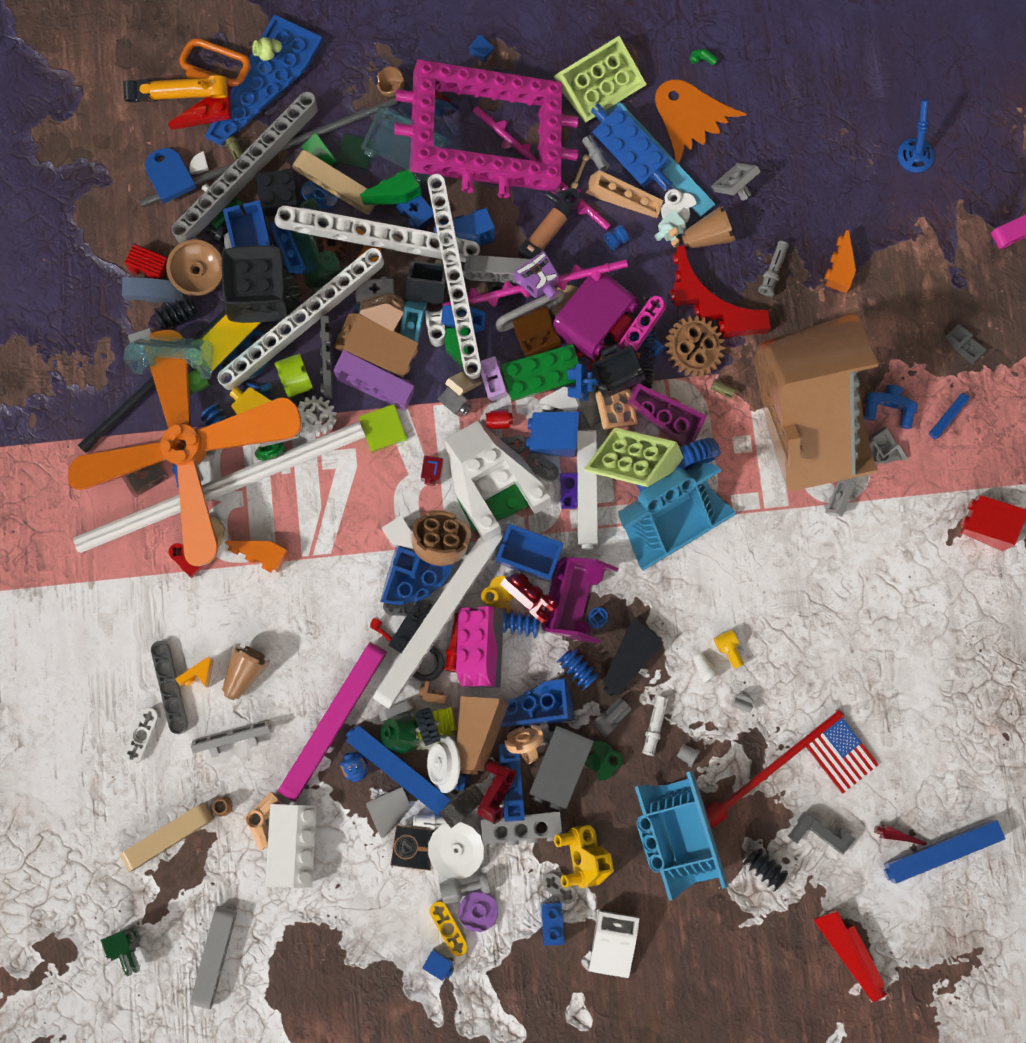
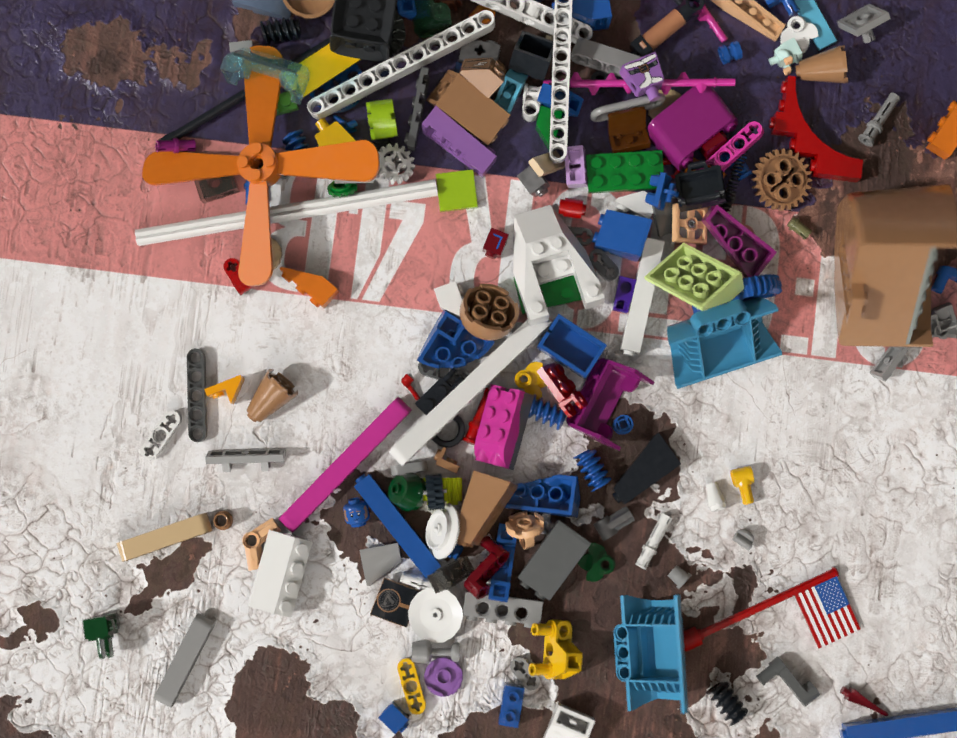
camera: 15 degrees right, 5 degrees up
none -> magenta pin [155,138,196,153]

